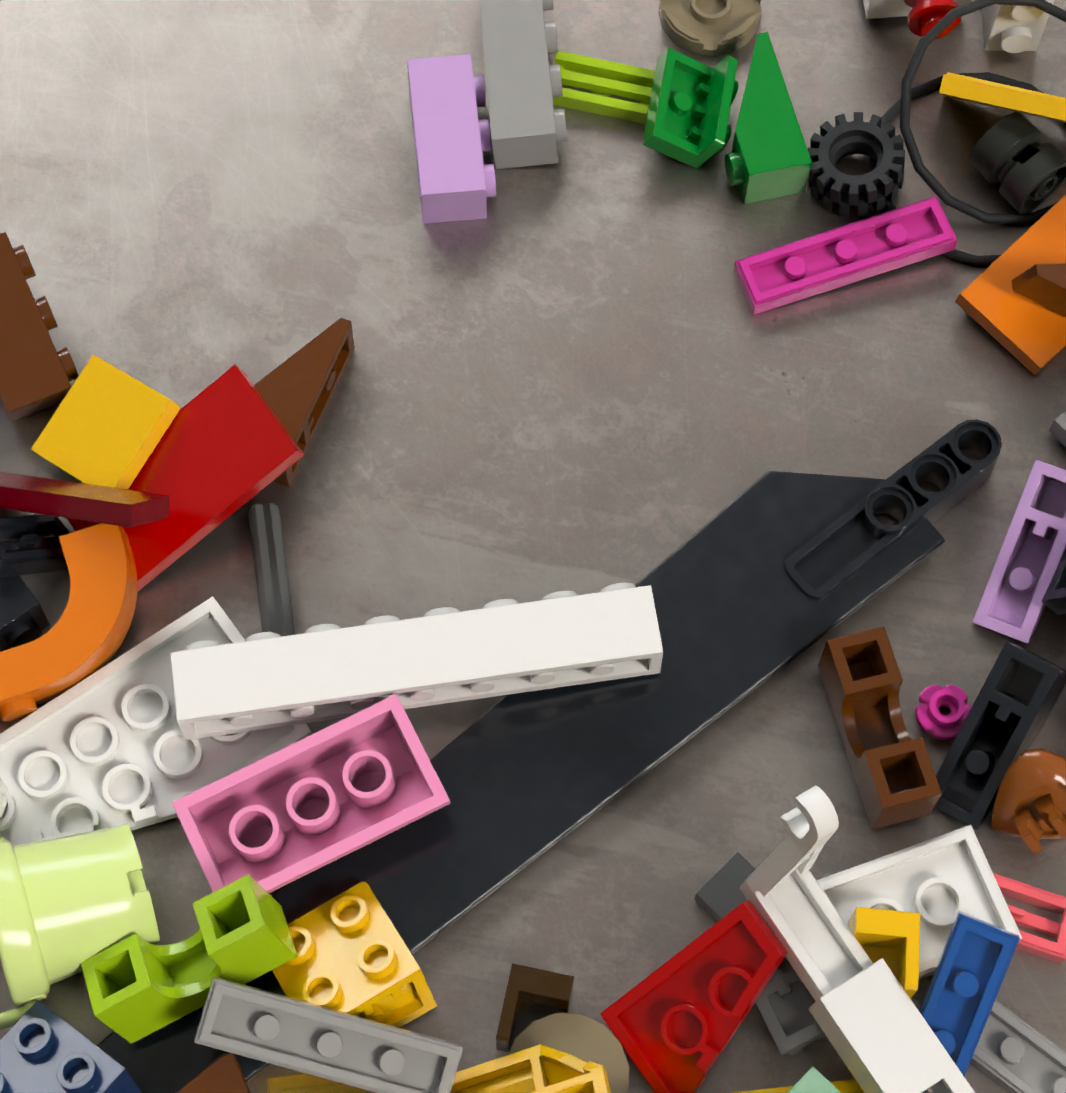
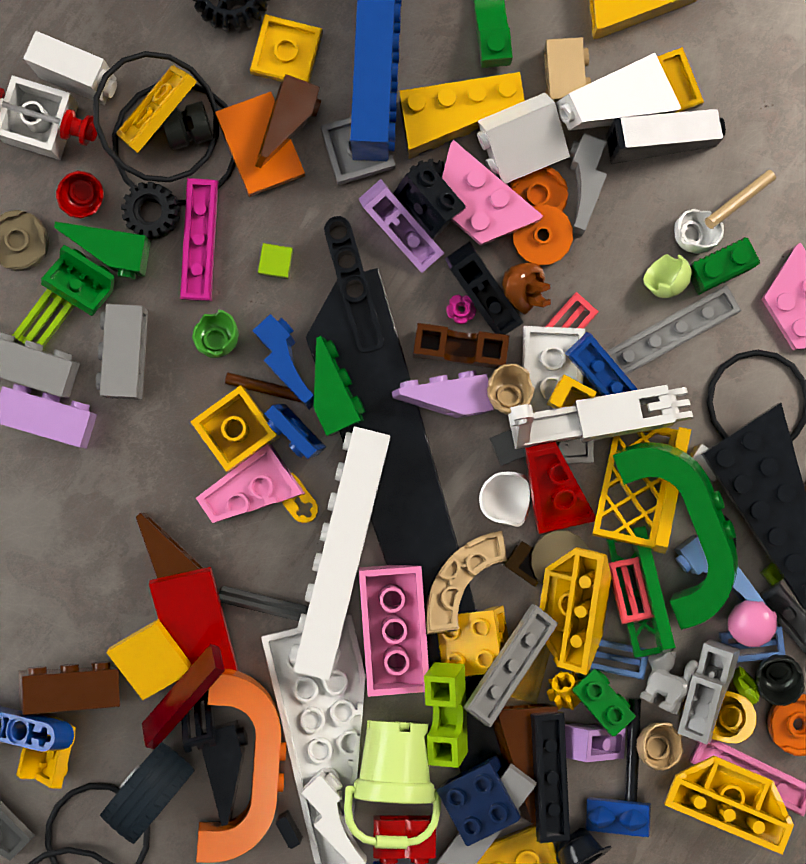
camera: 65 degrees left, 20 degrees up
none -> red hair [56,170,104,219]
none -> light grey brick [96,304,148,400]
none -> yellow brick [190,385,280,472]
none -> bright green hair [192,309,239,358]
none -> bright pink wing [196,444,305,523]
none -> reddish brown bar [225,372,314,403]
none -> blue slope [252,314,314,410]
none -> lime tile [258,243,293,279]
none -> blue plate [264,404,326,459]
none -> yellow beam [282,473,319,523]
none -> green slope [314,336,365,436]
none -> lavender slope [392,370,494,418]
none -> tan tile [425,531,507,635]
none -> white helmet [479,471,532,527]
none -> tan hair [487,364,535,415]

